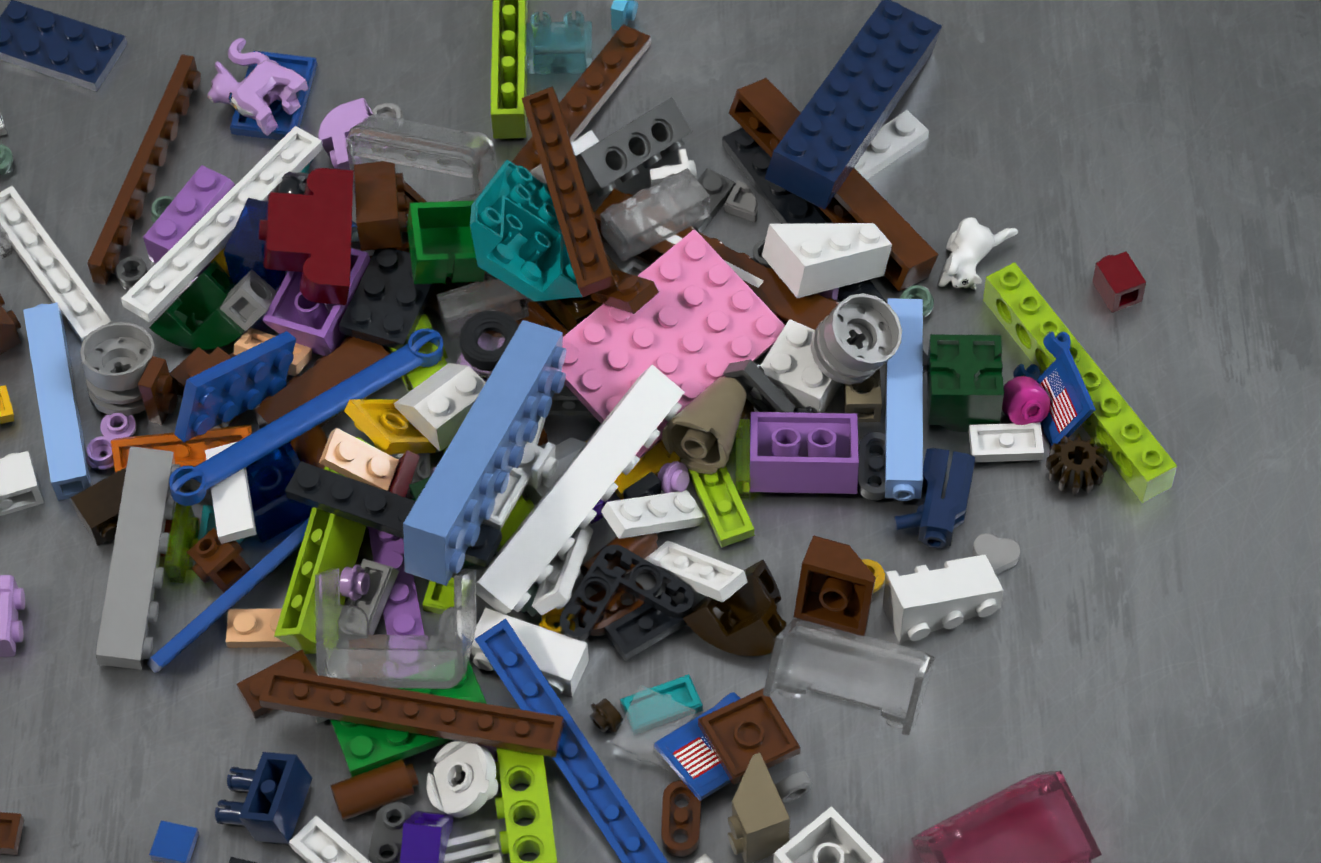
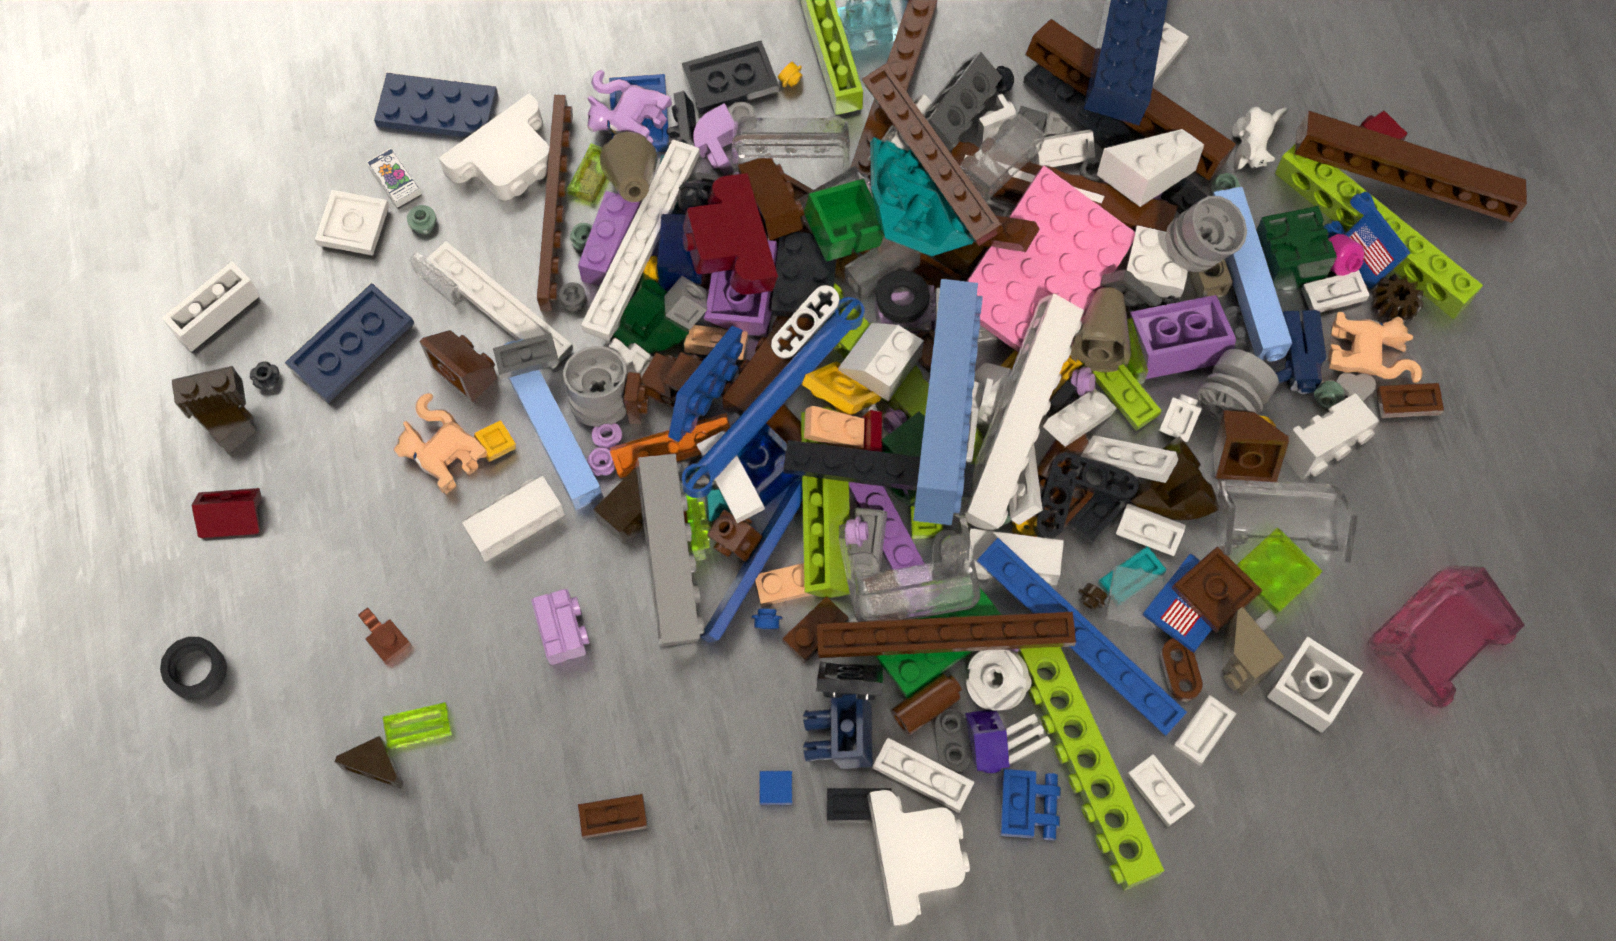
camera: 15 degrees left, 10 degrees up
none -> white brick [439,93,549,200]
none -> dark grey plate [493,333,560,380]
none -> clear neon green tile [567,143,607,203]
none -> dark tan cone [600,131,658,202]
none -> white plate [603,338,653,378]
none -> black plate [667,91,696,146]
none -> black plate [682,40,779,115]
none -> blue plate [751,609,783,629]
none -> white beam [772,285,840,359]
none -> yellow plate [777,61,803,88]
none -> black plate [816,661,883,700]
none -> black plate [995,66,1014,94]
none -> white plate [1035,130,1095,167]
none -> white plate [1116,503,1186,556]
none -> white bracket [1159,394,1202,442]
none -> light grey wheel [1197,349,1279,422]
none -> clear neon green plate [1237,527,1323,614]
none -> reddish brown brick [1295,111,1527,223]
none -> sand green plate [1314,381,1345,408]
none -> light nougat animal [1328,312,1423,383]
none -> reddish brown plate [1376,383,1444,418]

